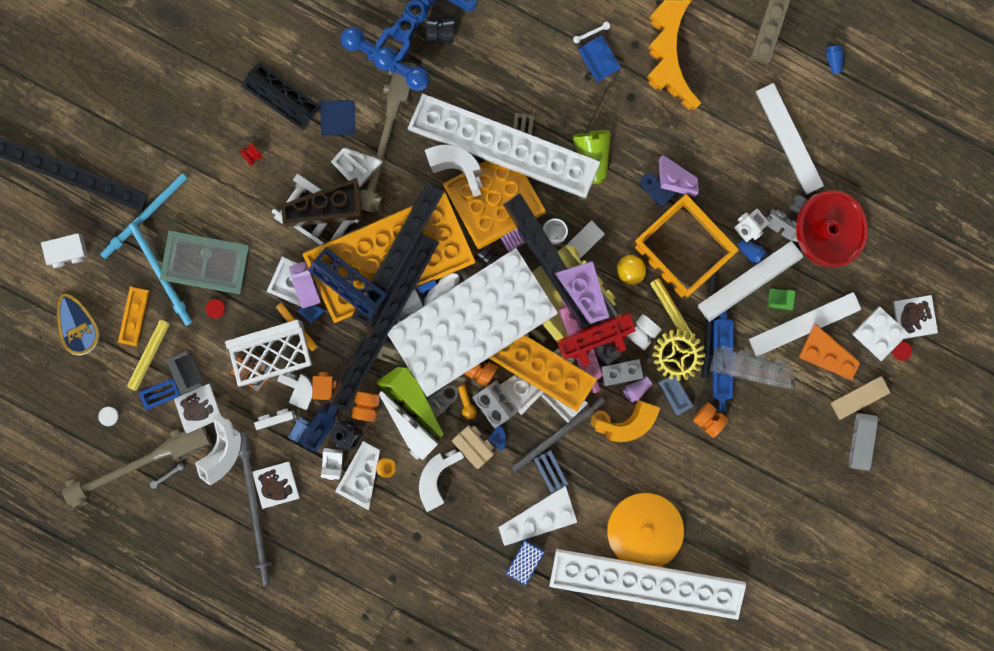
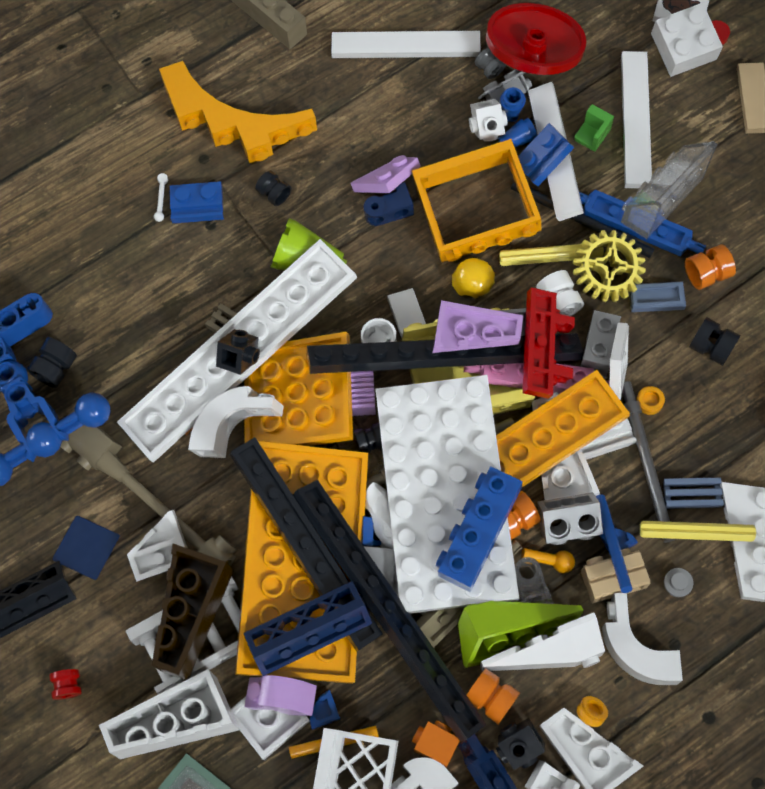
camera: 65 degrees left, 20 degrees down
light orange arch [590,400,660,442] -> none
lavender cone [623,376,652,403] -> none
orange wing [799,323,860,380] -> none
none -> white wedge [99,669,240,759]
none -> black brick [216,329,260,375]
none -> black wheel [255,170,292,206]
none -> blue brick [435,466,523,592]
none -> blue cone [500,87,526,122]
none -> blue plate [518,123,574,186]
none -> blue bar [596,495,633,593]
none -> white tile [610,323,629,400]
none -> light yellow axle [640,521,756,542]
none -> light grey plate [664,568,693,597]
none -> black wheel [689,317,741,366]

